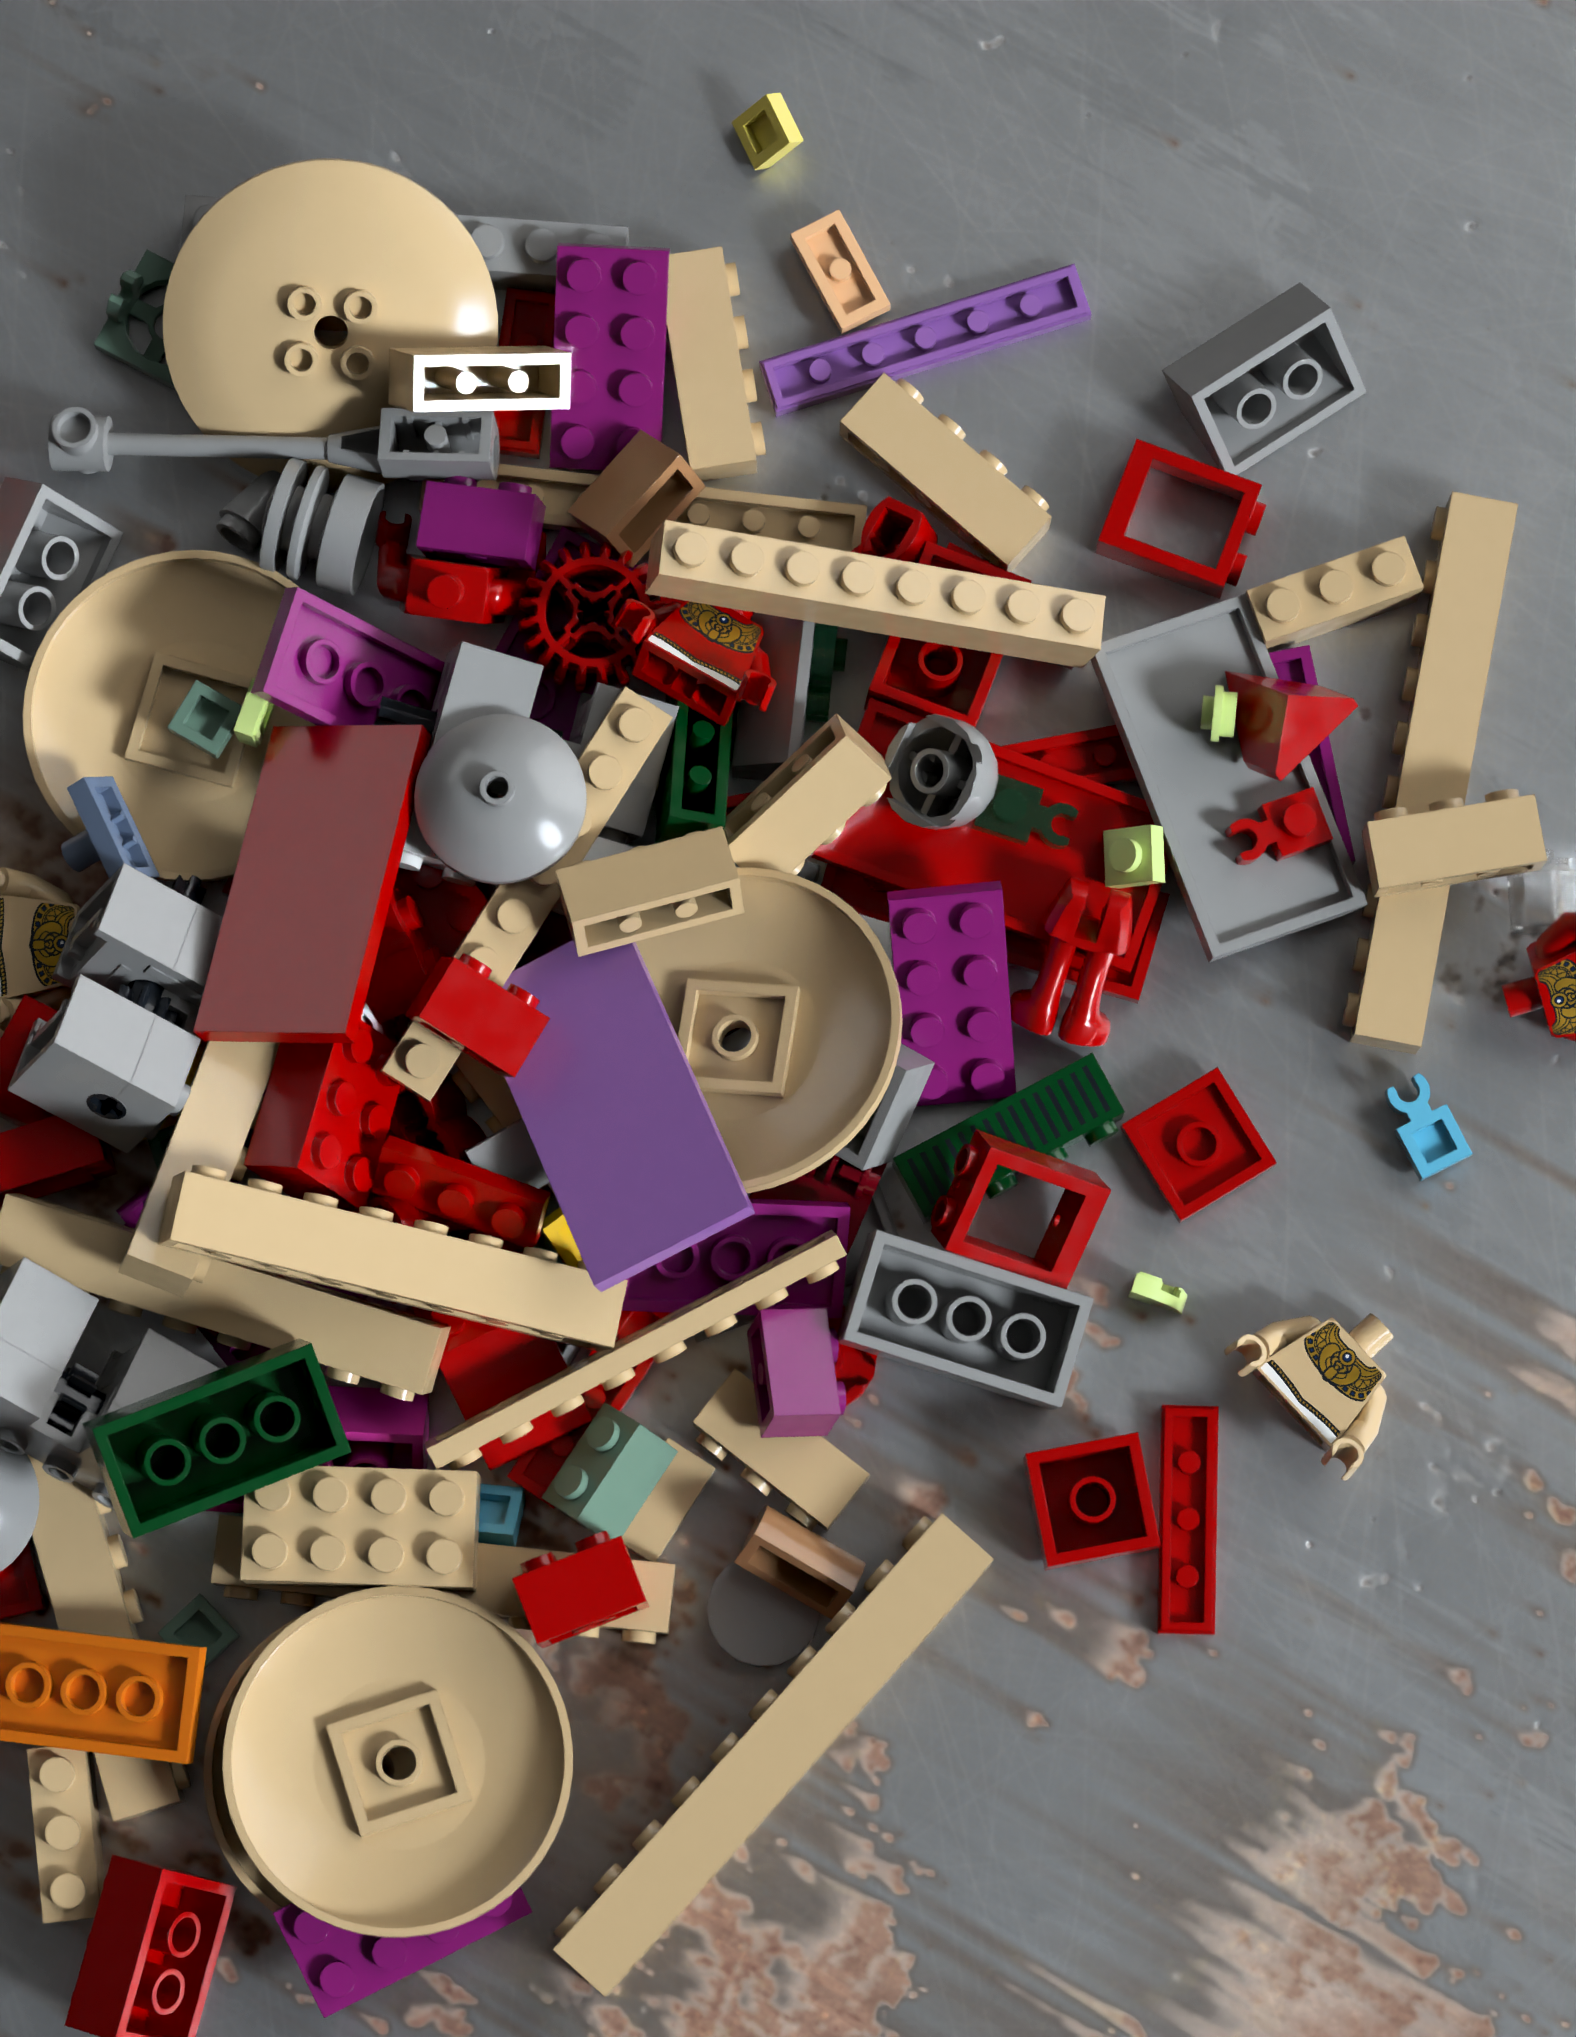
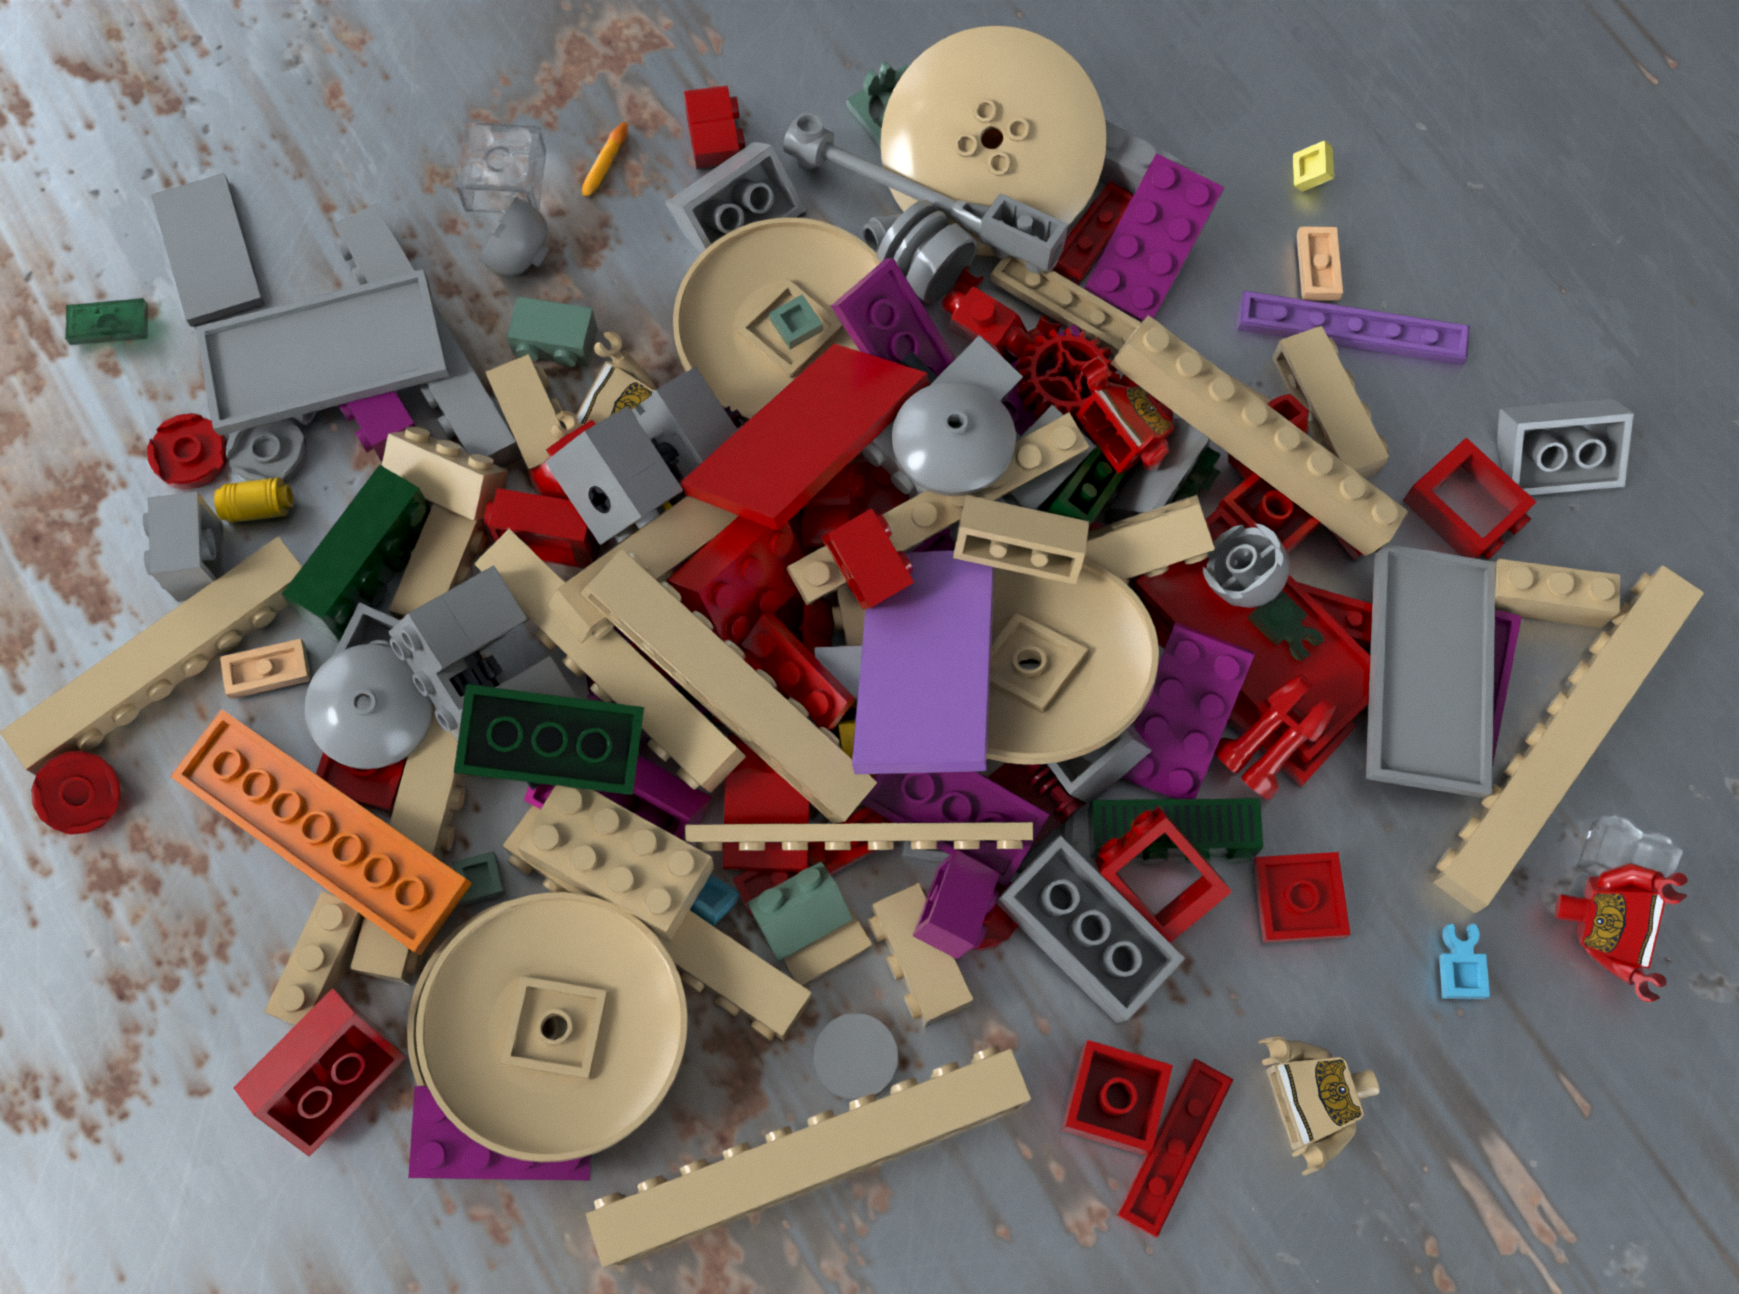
camera: 25 degrees right, 10 degrees down
sand blue tile [61,776,160,880] -> none
yellowish green tile [233,678,275,748] -> none
tan brick [389,346,571,412] -> none
magenta brick [416,476,546,572] -> none
red brick [512,1530,649,1649] -> none
medium nougat brick [567,429,706,568] -> none
tan brick [667,246,766,482] -> none
medium nougat brick [734,1505,866,1620] -> none
yellowish green plate [1103,824,1165,889] -> none
yellowish green tile [1128,1271,1188,1315] -> none
yellowish green plate [1200,685,1238,742] -> none
red slope [1225,671,1358,782] -> none
red plate [1225,787,1333,865] -> none
tan brick [1361,789,1547,898] -> none

